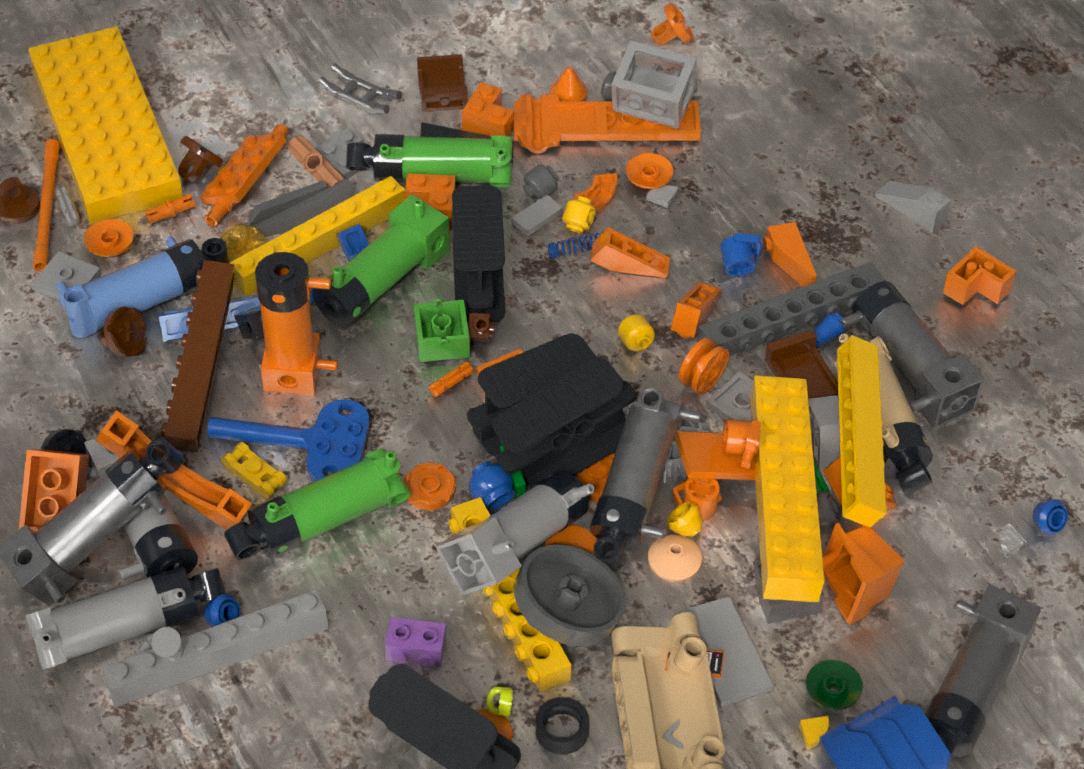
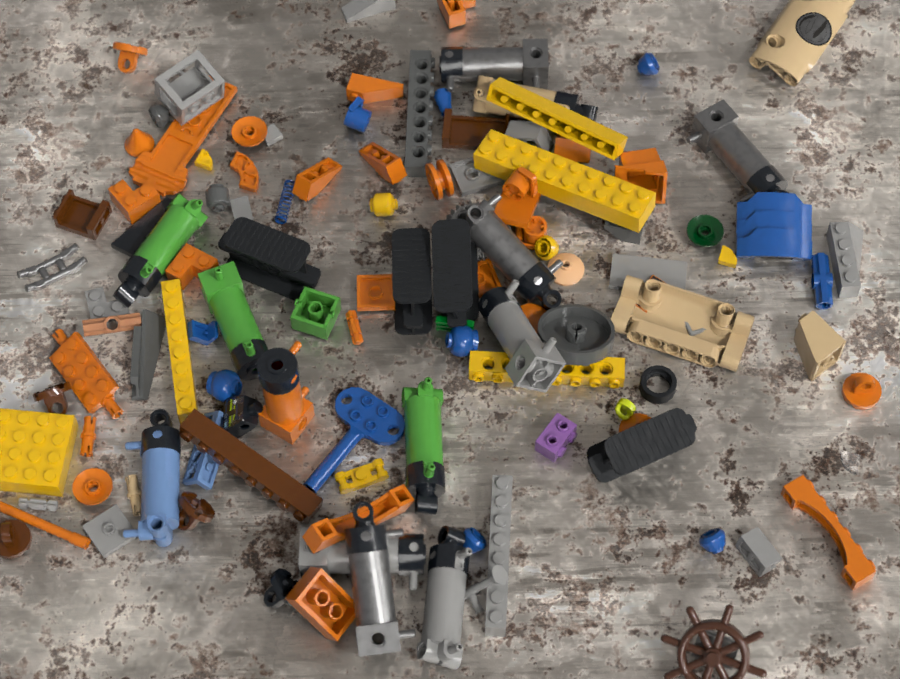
camera: 60 degrees left, 10 degrees up
clear yellow tile [220,222,266,263] -> none
orange tile [404,462,456,510] -> none
reddish brown plate [468,313,495,342] -> none
yellow head [562,196,597,234] -> none
clear tile [999,523,1027,559] -> none
none -> yellow tile [194,149,213,171]

